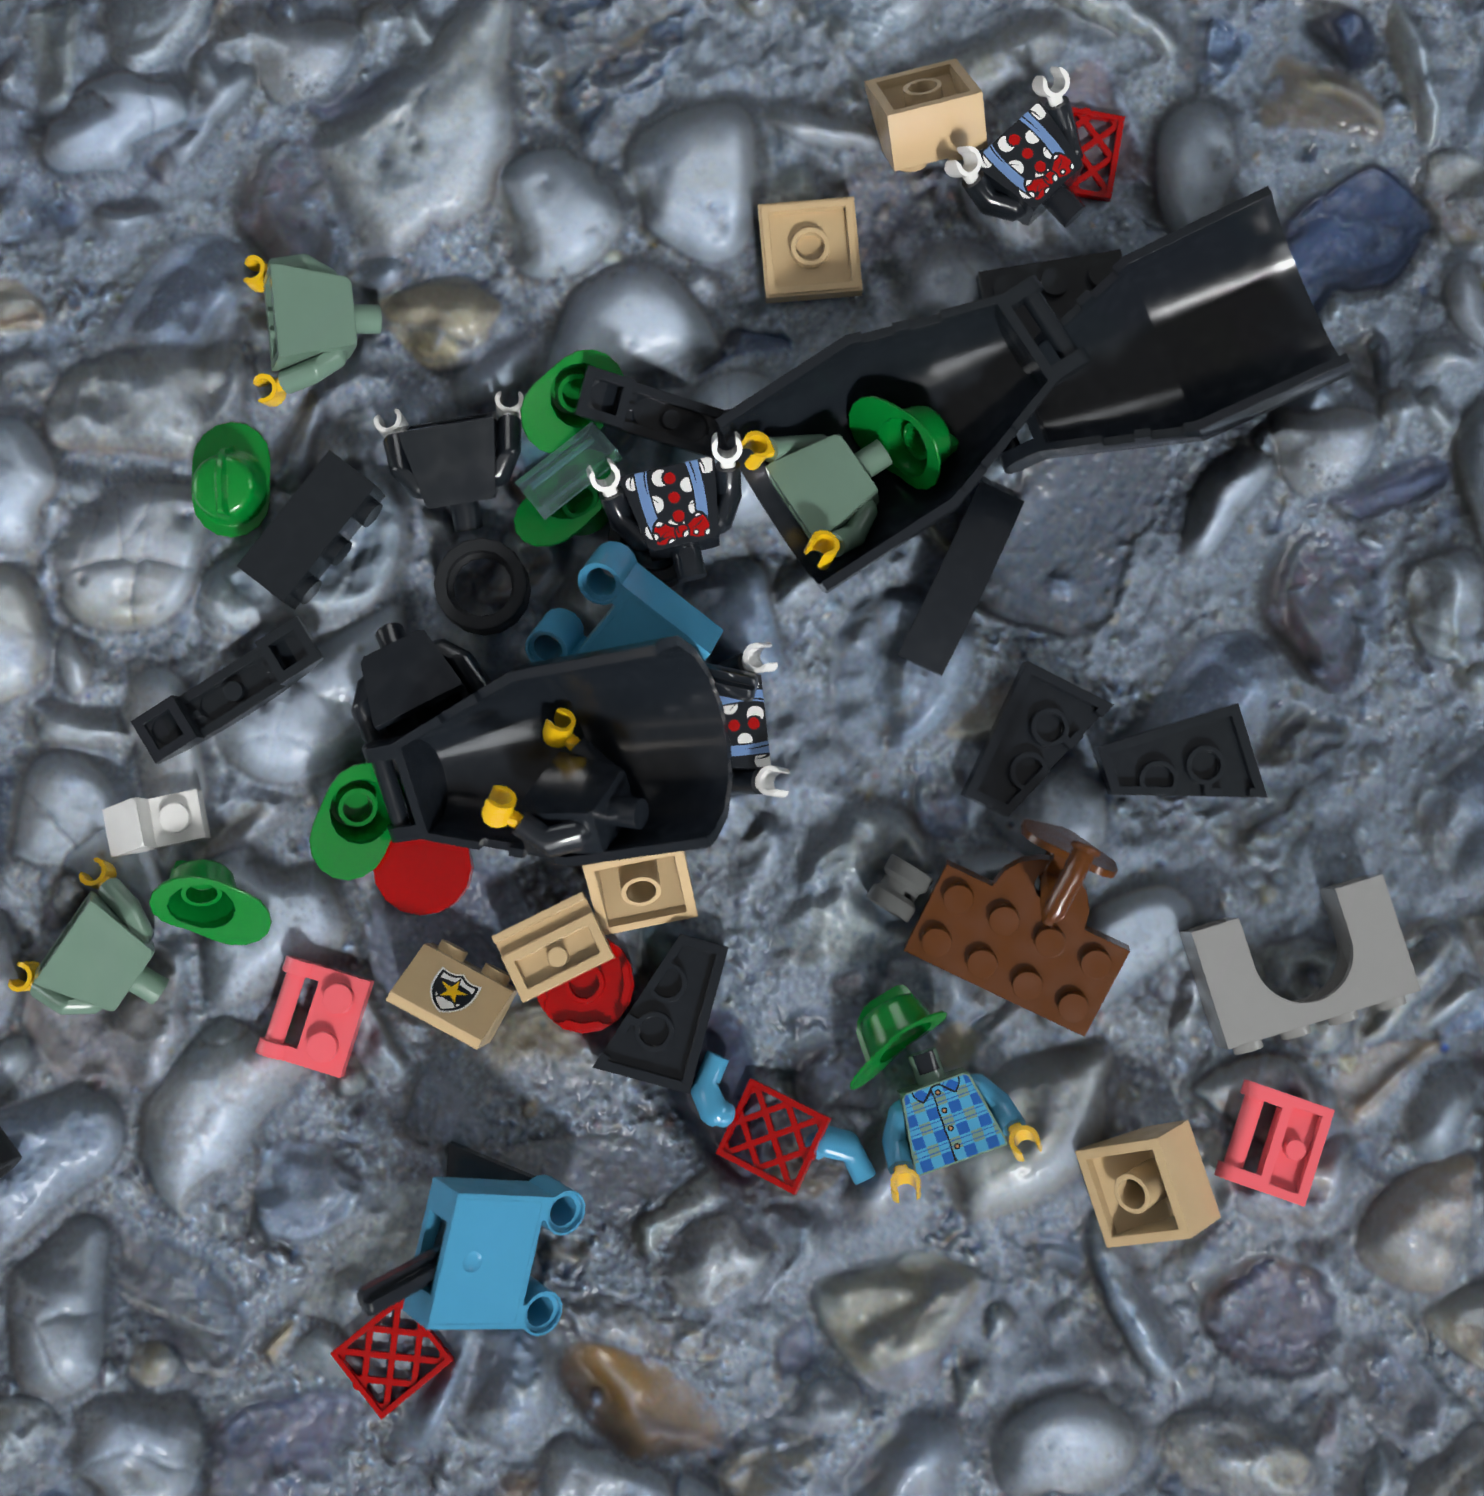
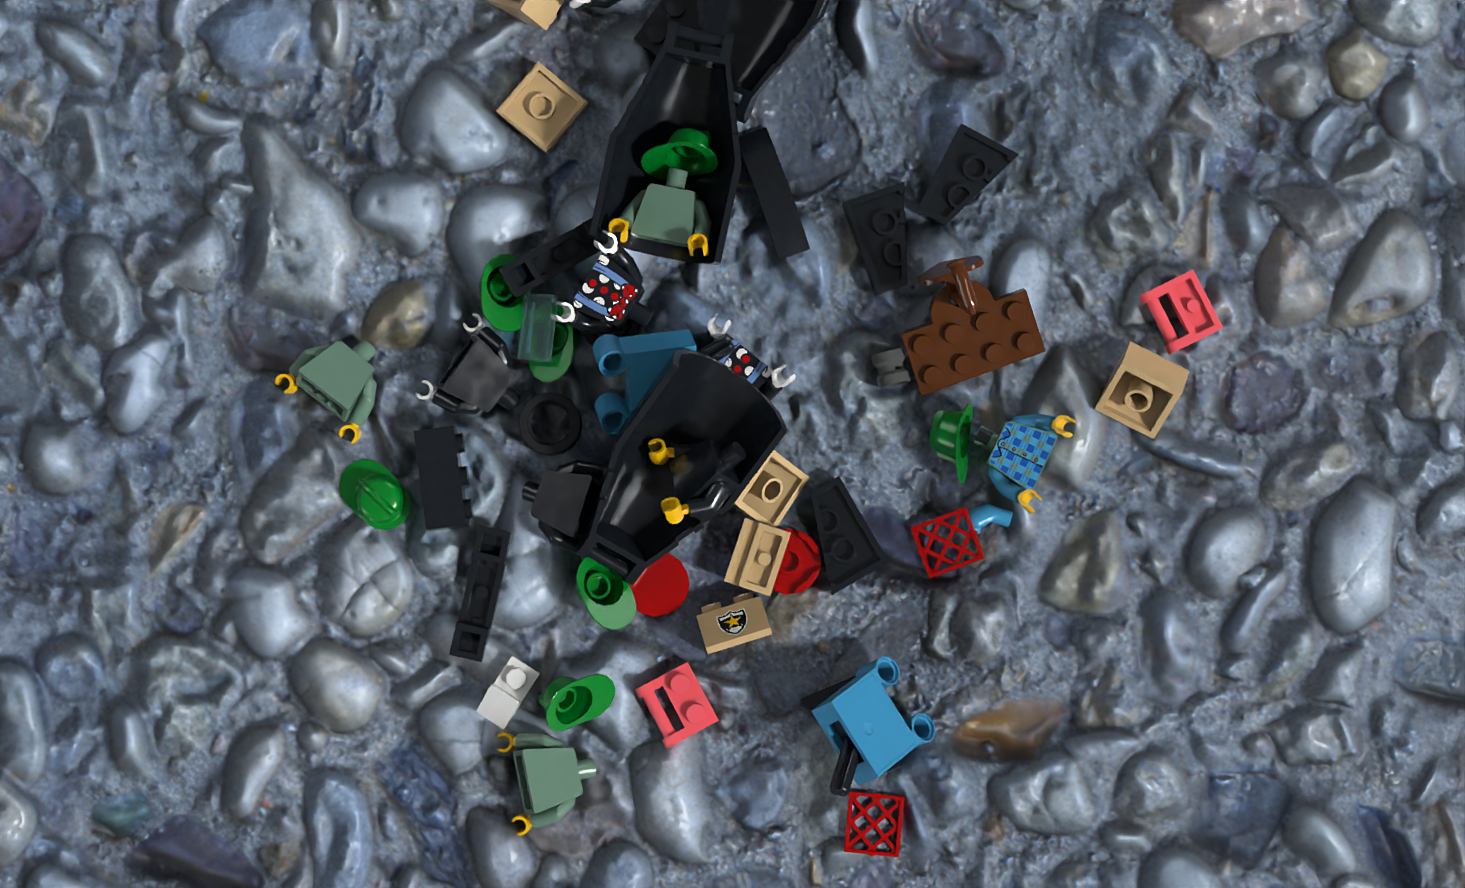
camera: 40 degrees left, 0 degrees up
dark azure arm [691,1050,735,1128] -> none
light grey arch [1179,874,1421,1055] -> none

